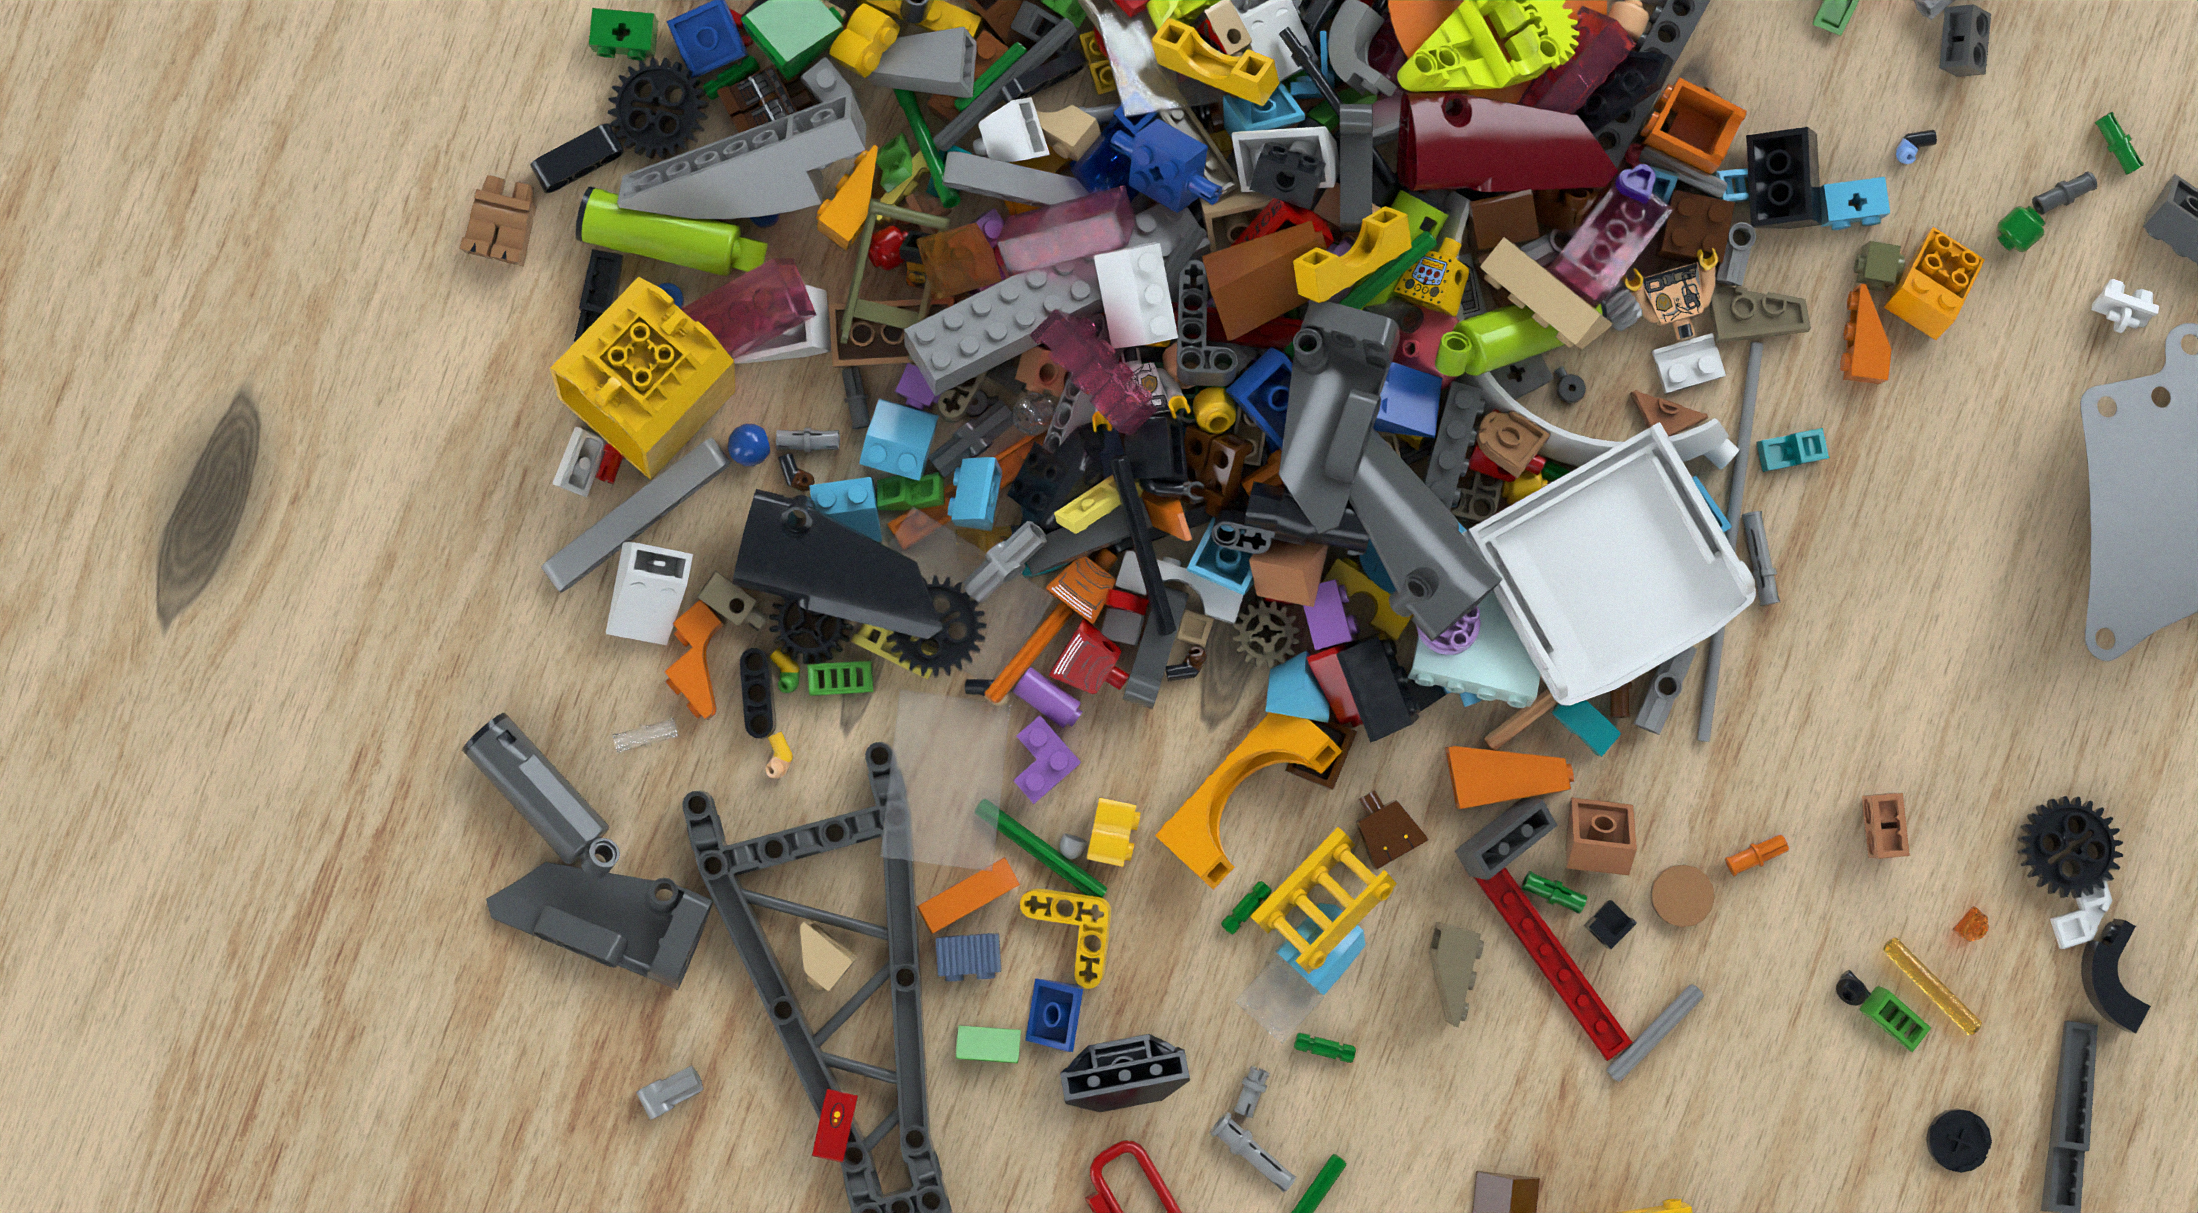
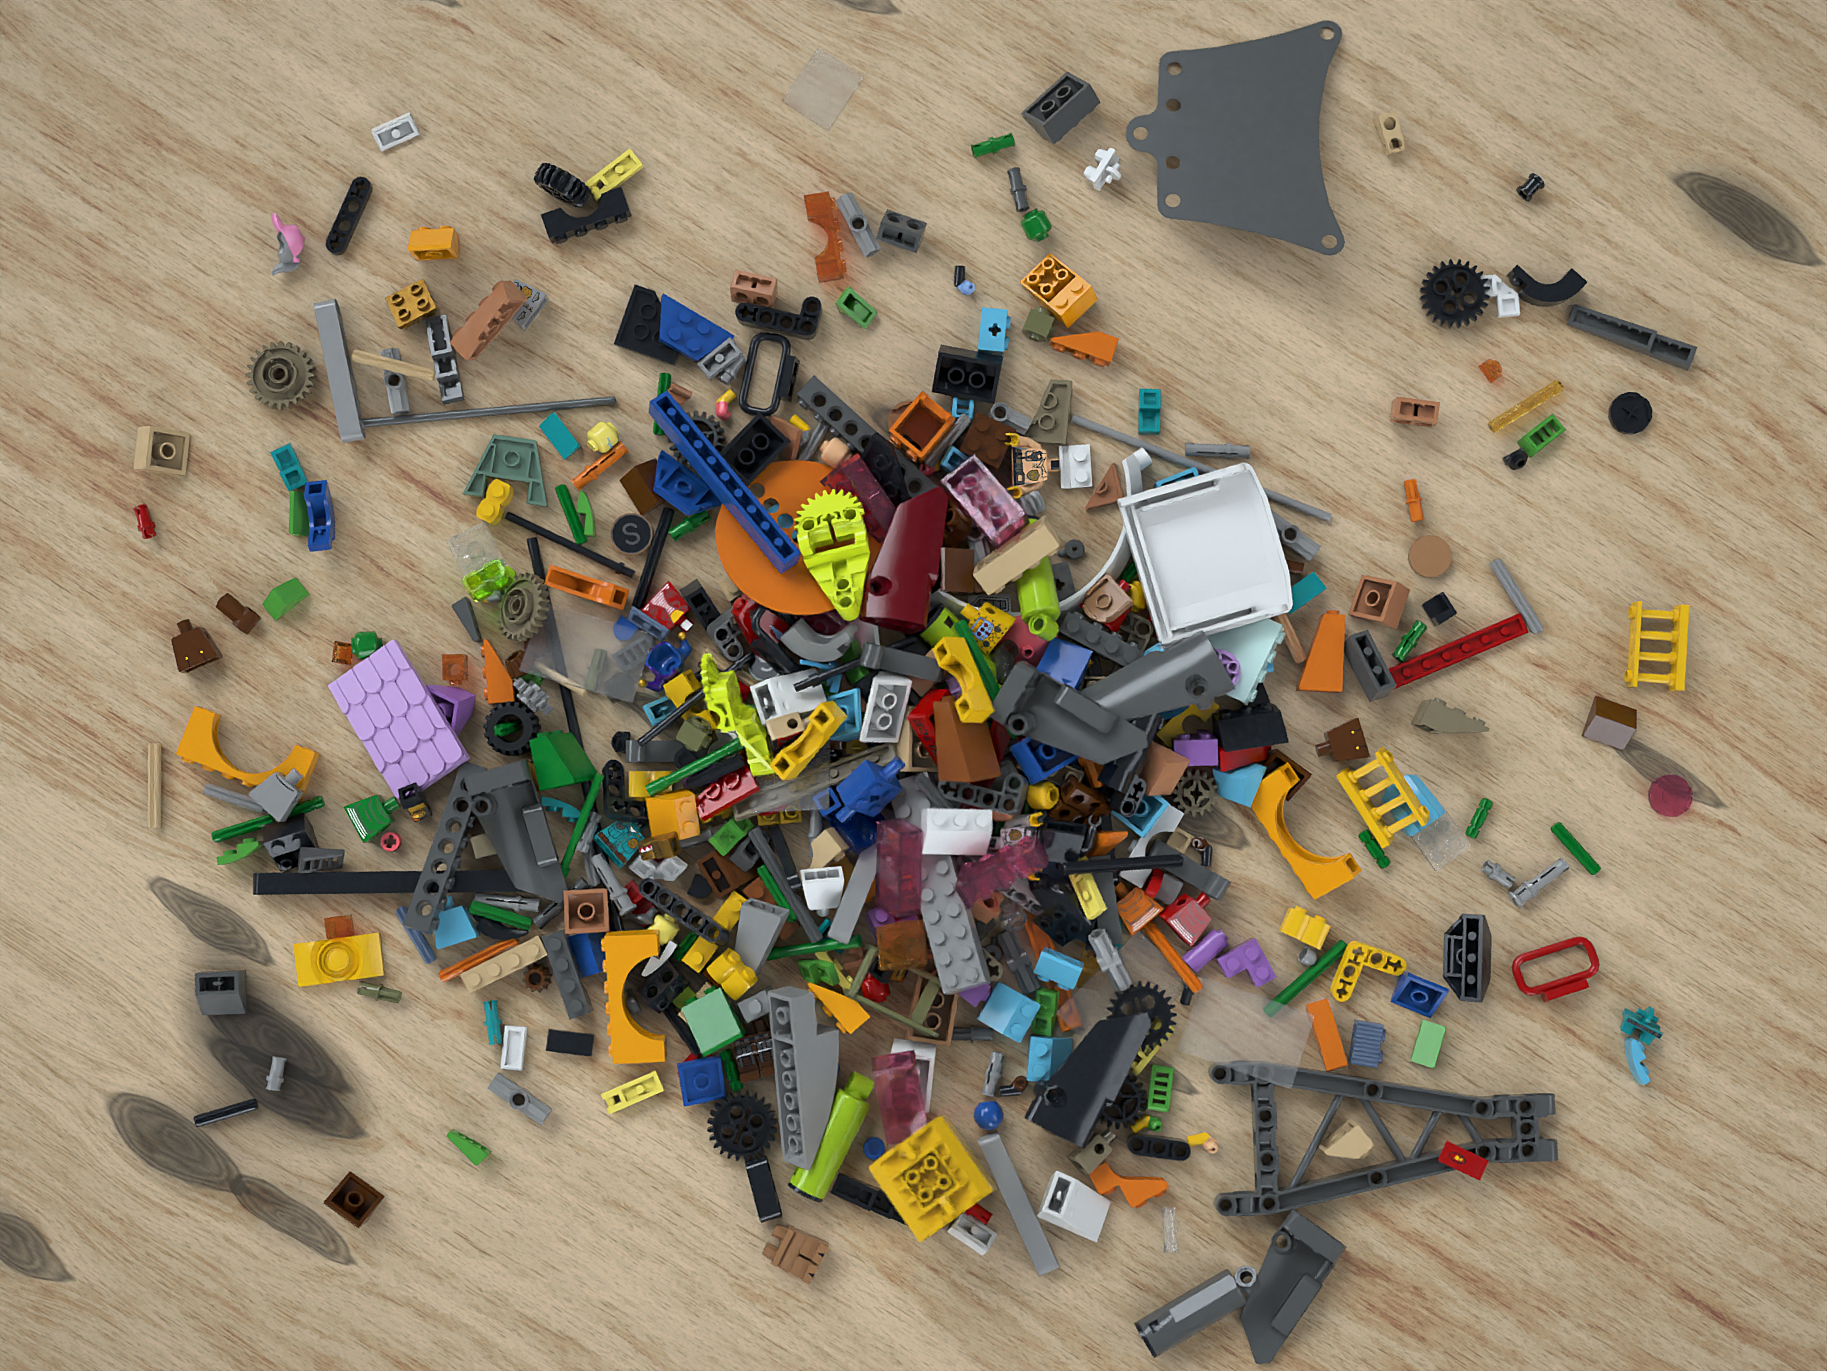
camera: 75 degrees left, 0 degrees up
green brick [589,8,659,61] -> none
light grey piece [636,1065,704,1120] -> none
black brick [1249,143,1326,210] -> none
dark purple tile [1615,164,1655,204] -> none

